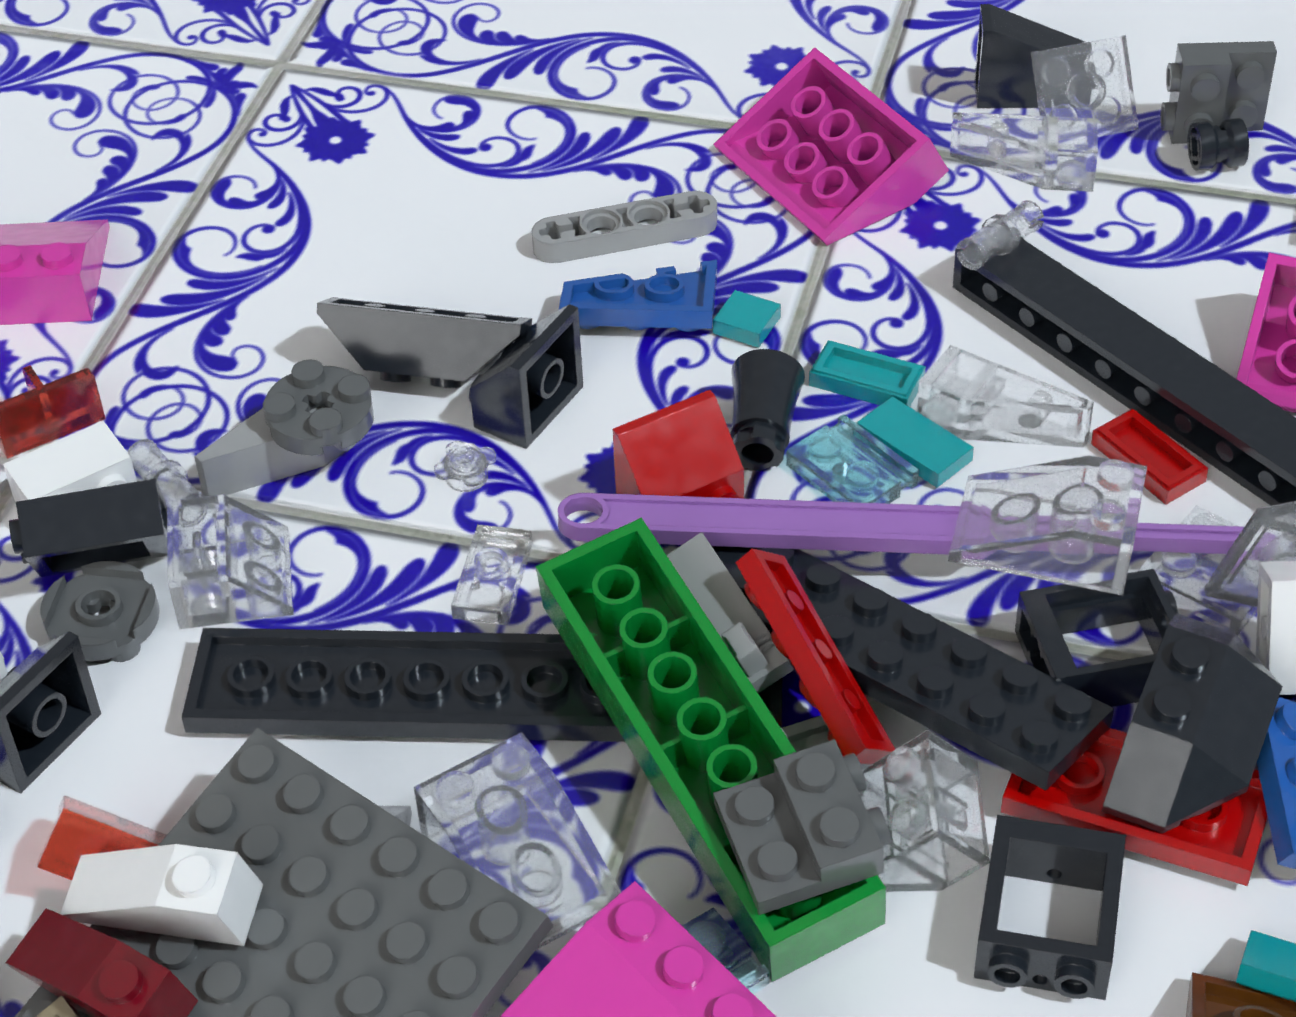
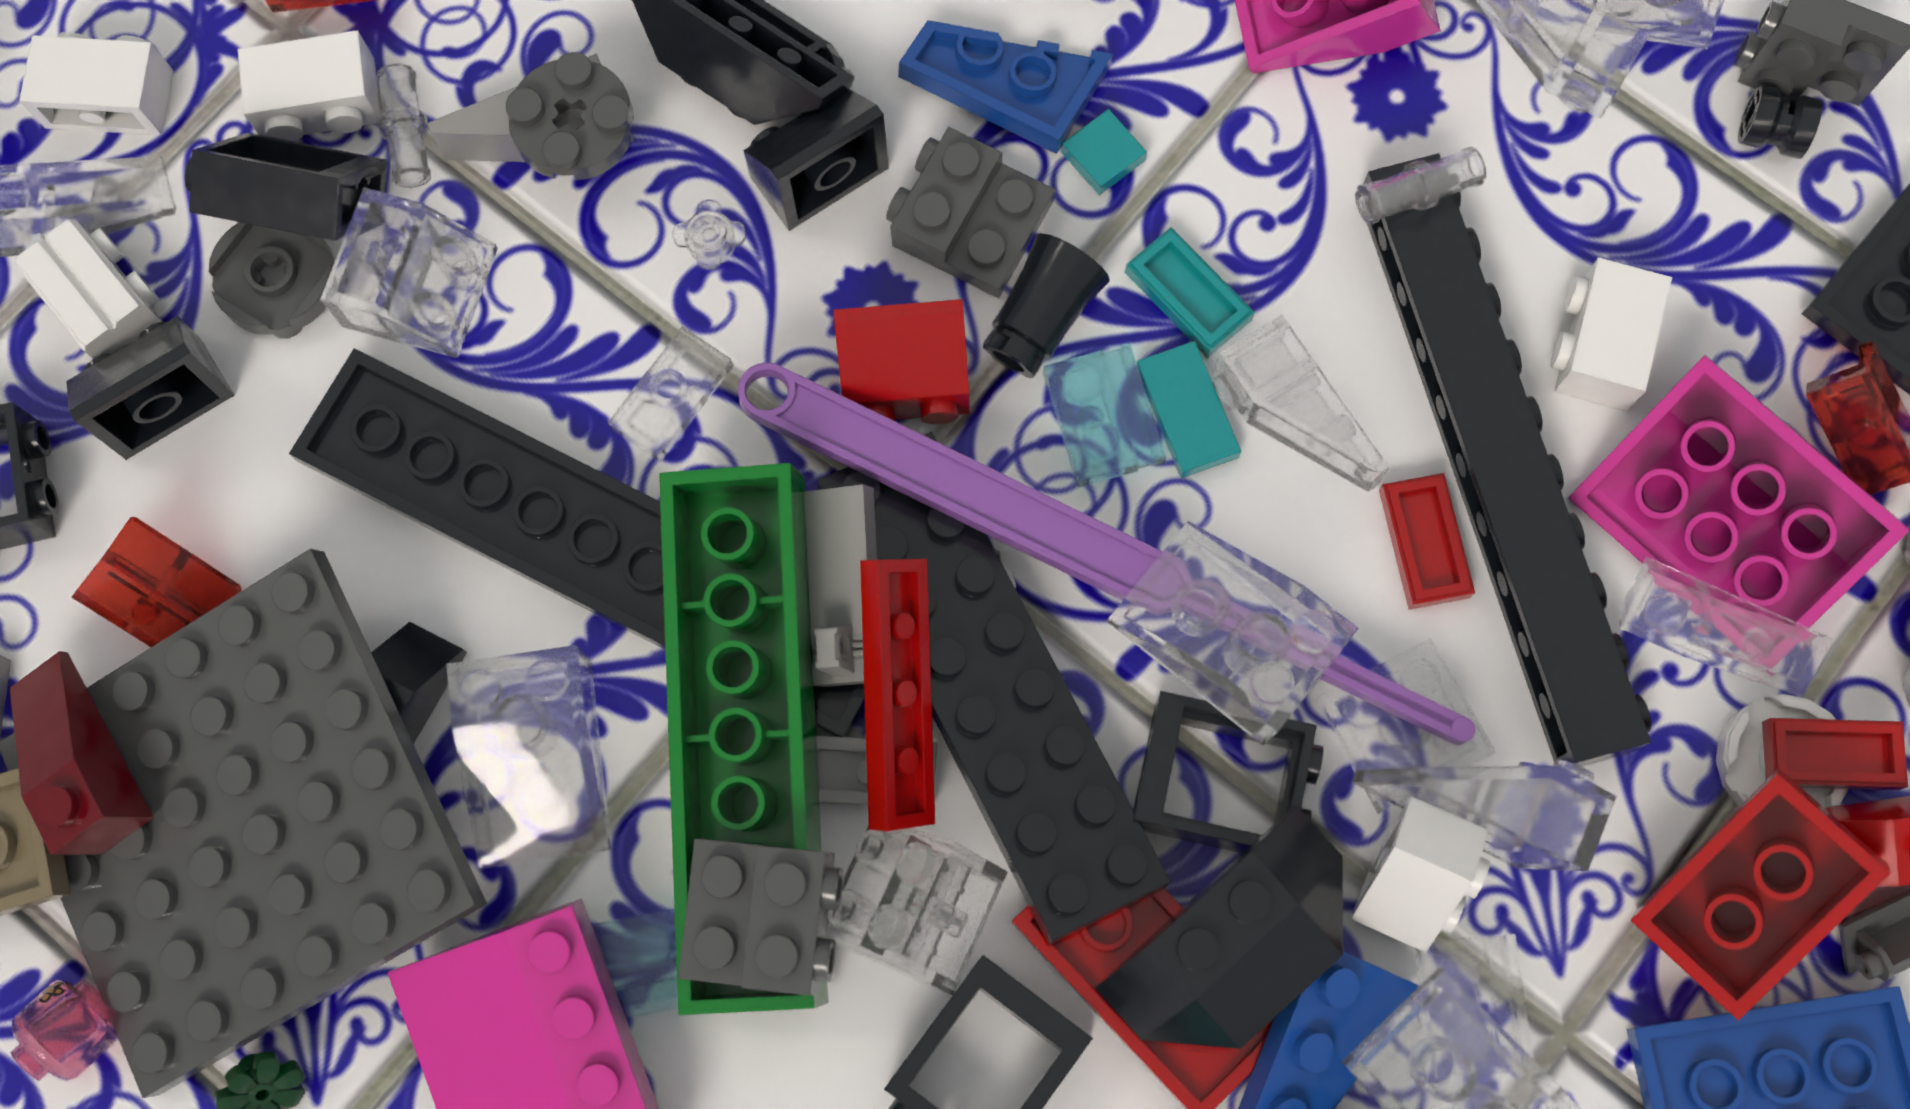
camera: 25 degrees right, 30 degrees up
white slope [60,844,263,946] -> none
none -> dark grey plate [886,126,1056,298]
none -> white brick [1551,257,1672,412]

